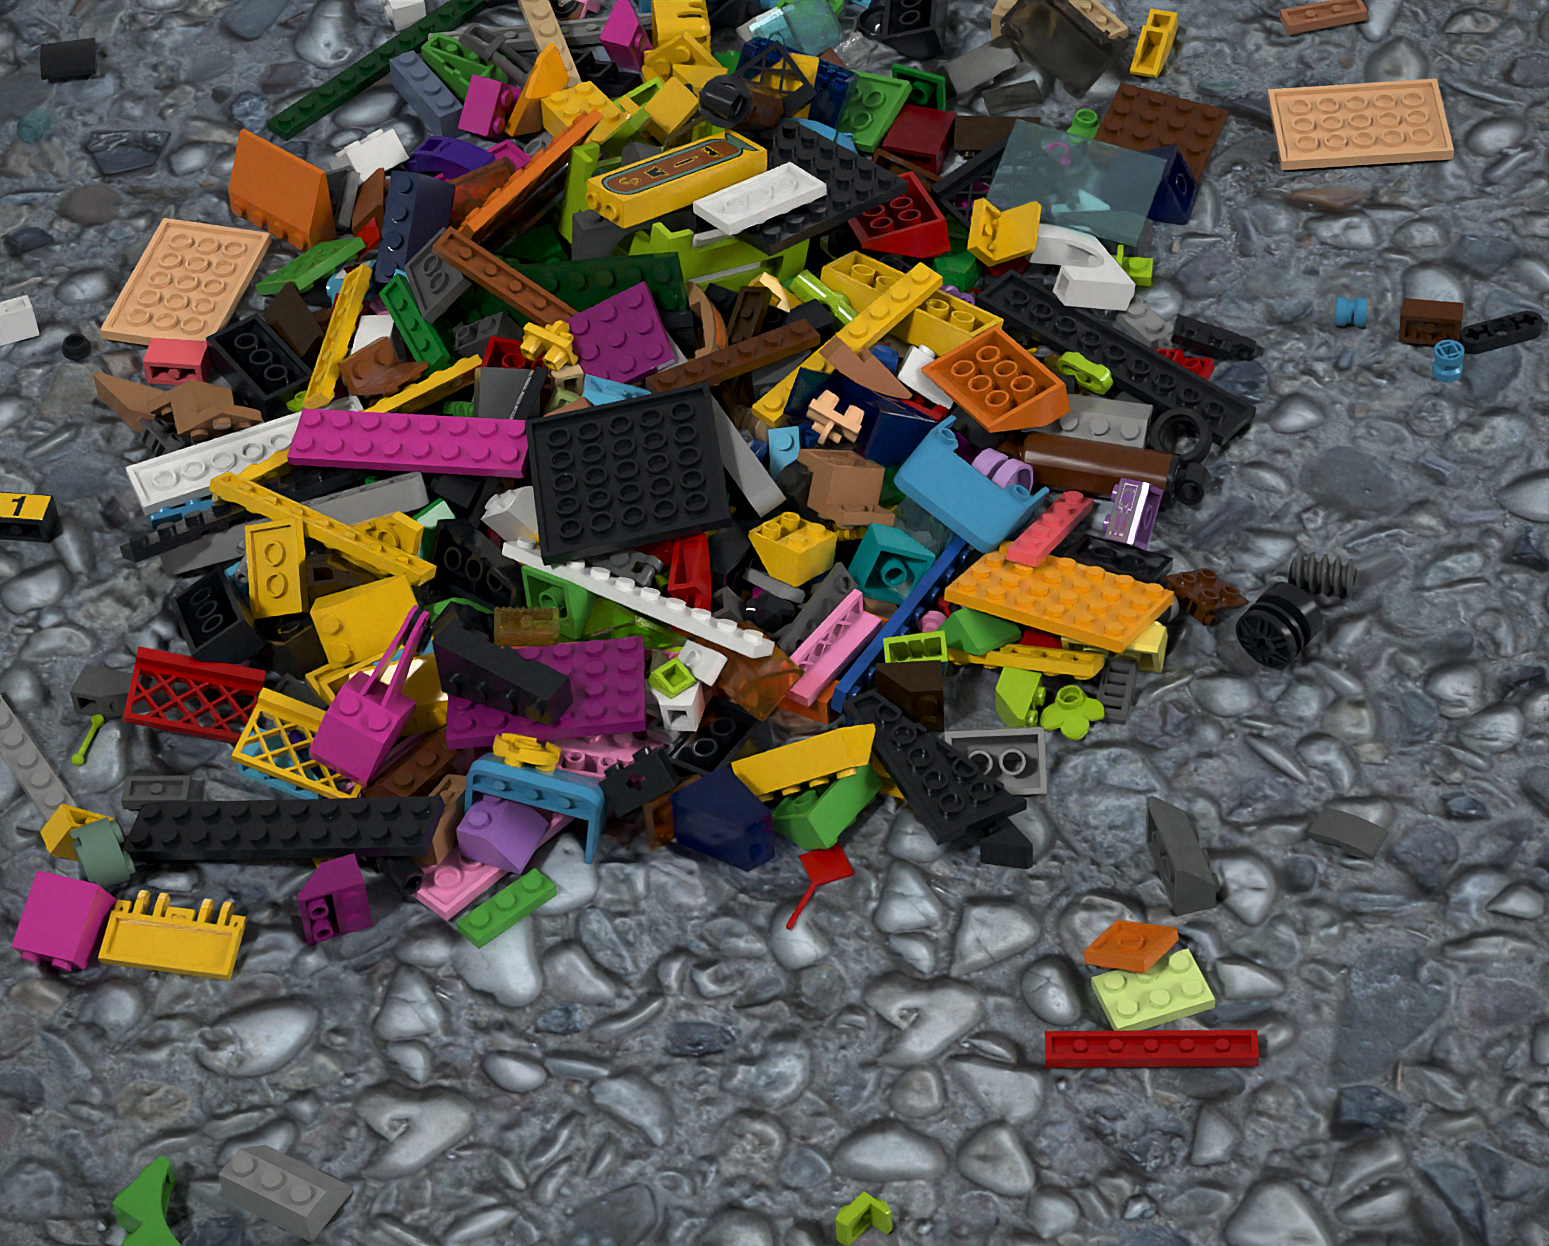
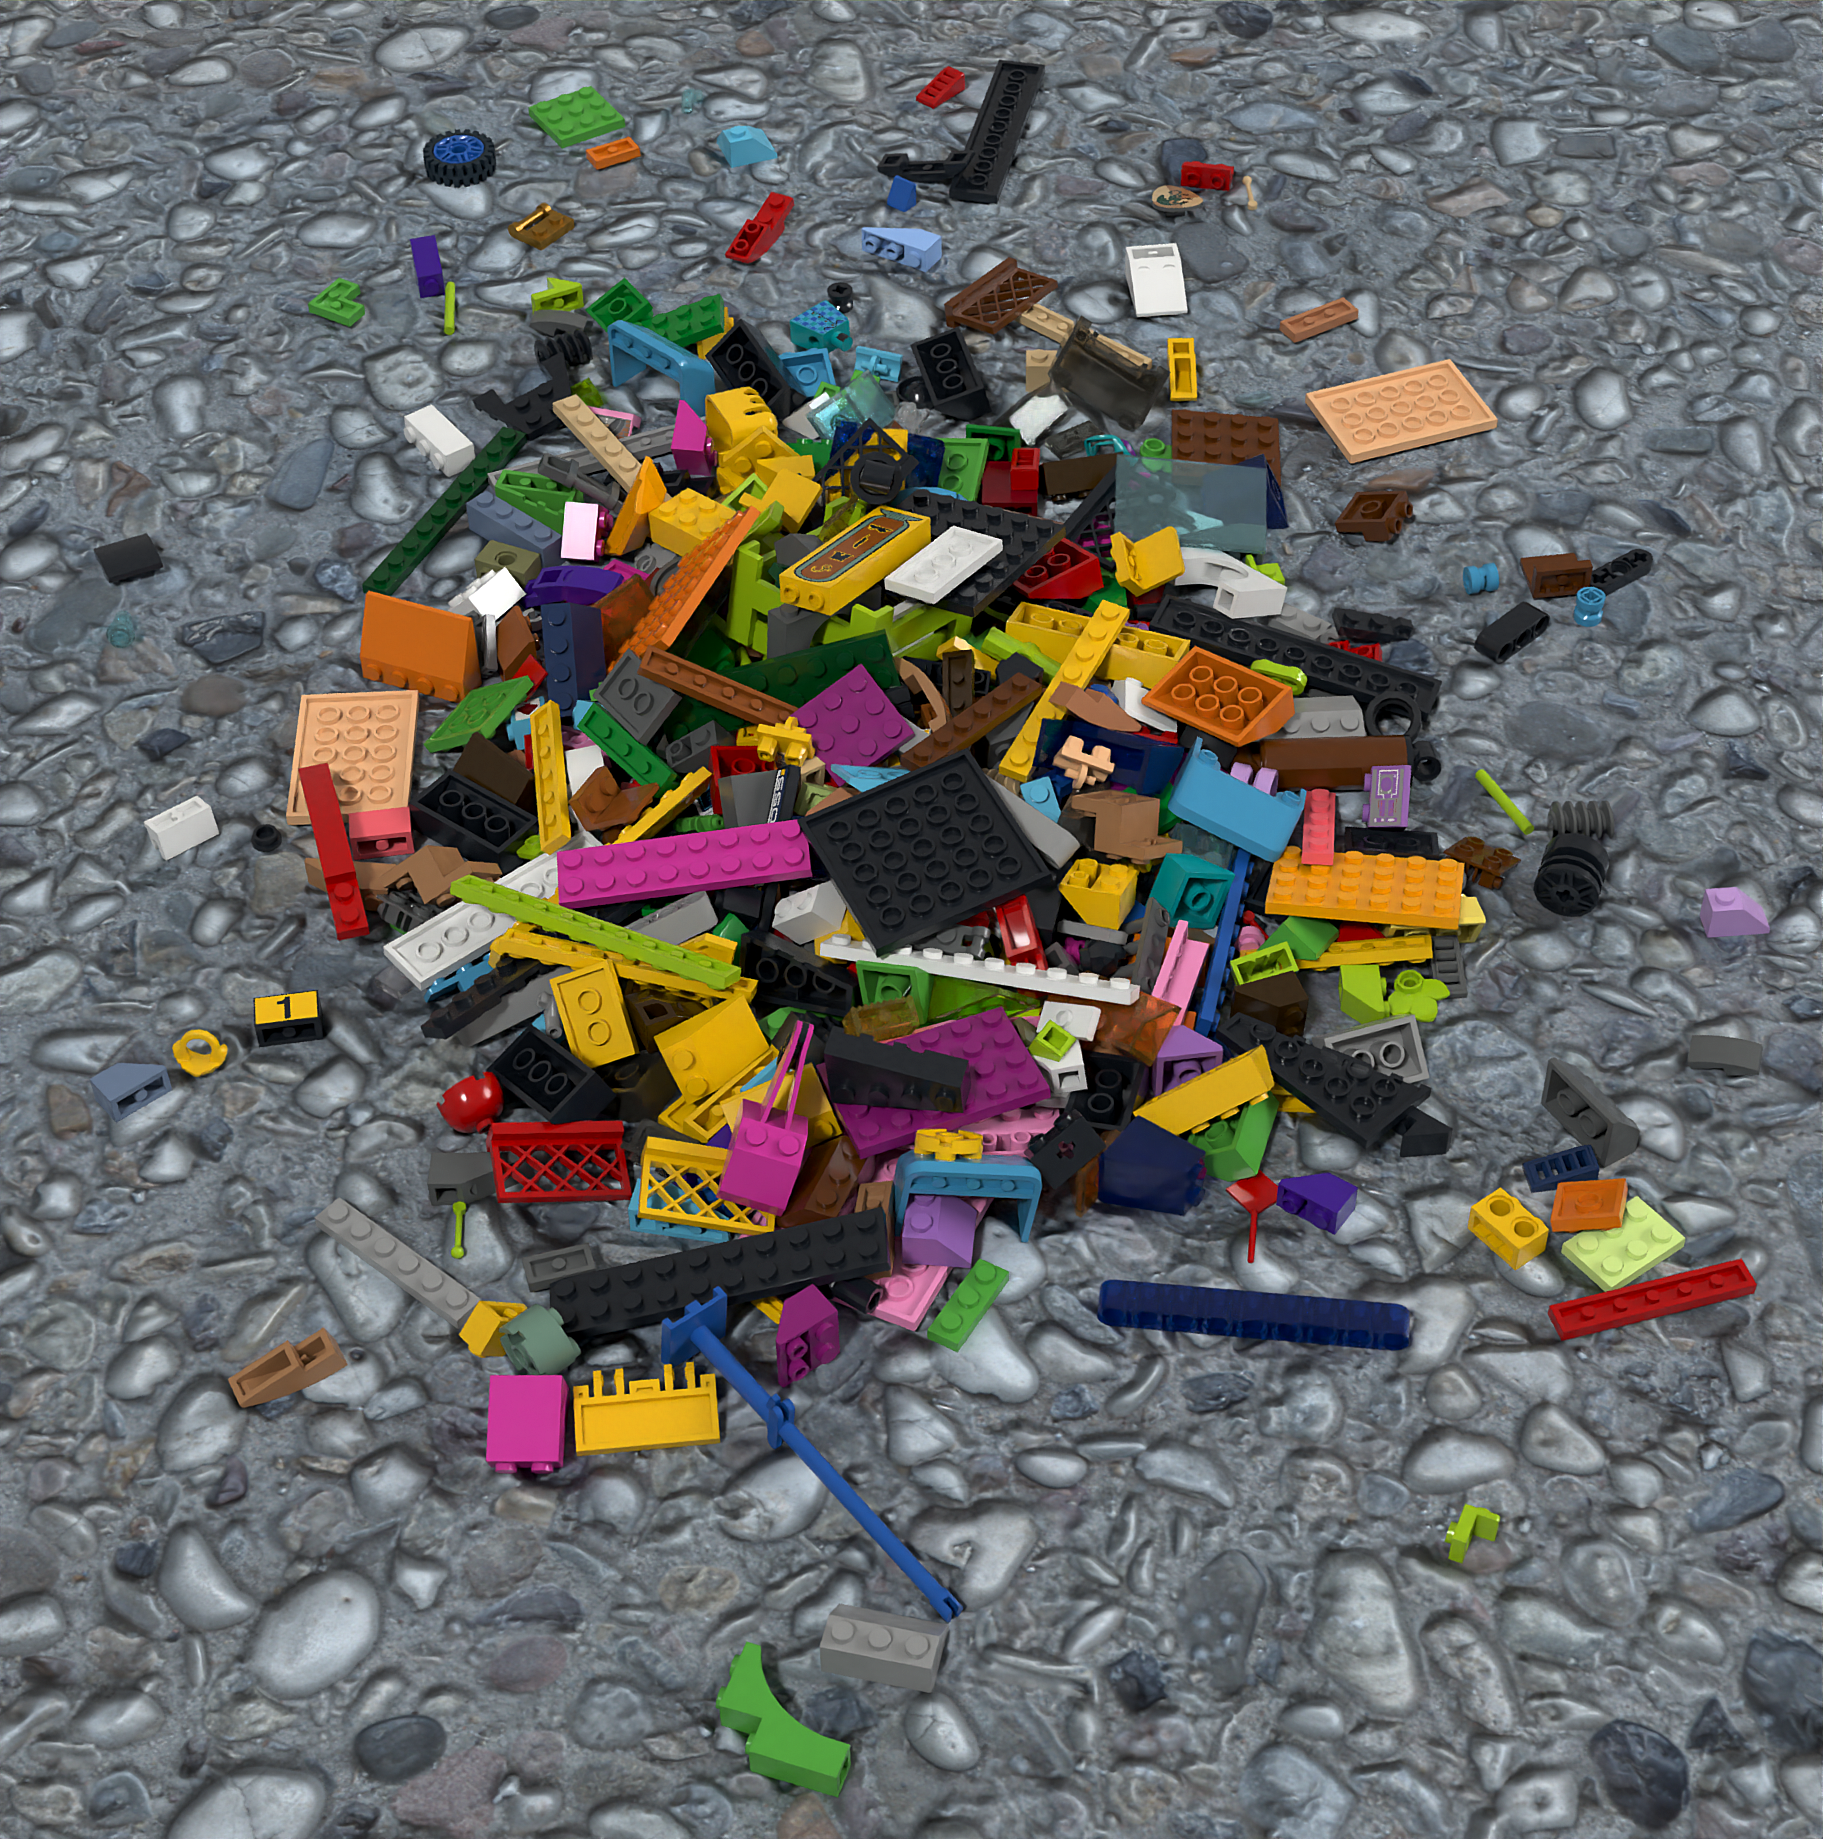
camera: 20 degrees left, 0 degrees up
none -> red slope [298,763,370,941]
none -> red cylinder [436,1071,505,1134]
none -> lime plate [450,874,741,990]
none -> olive brick [474,540,542,590]
none -> blue piece [661,1286,963,1622]
none -> red slope [1010,448,1040,490]
none -> teal piece [1084,434,1138,469]
none -> clear blue beam [1097,1280,1410,1351]
none -> medium lavender slope [1148,1025,1223,1097]
none -> dark purple slope [1276,1172,1358,1235]
none -> reddish brown plate [1335,491,1413,542]
none -> yellow brick [1467,1187,1549,1271]
none -> black beam [1474,601,1550,664]
none -> lime bar [1475,769,1534,835]
none -> dark blue slope [1522,1145,1599,1193]
none -> lavender slope [1699,887,1770,938]

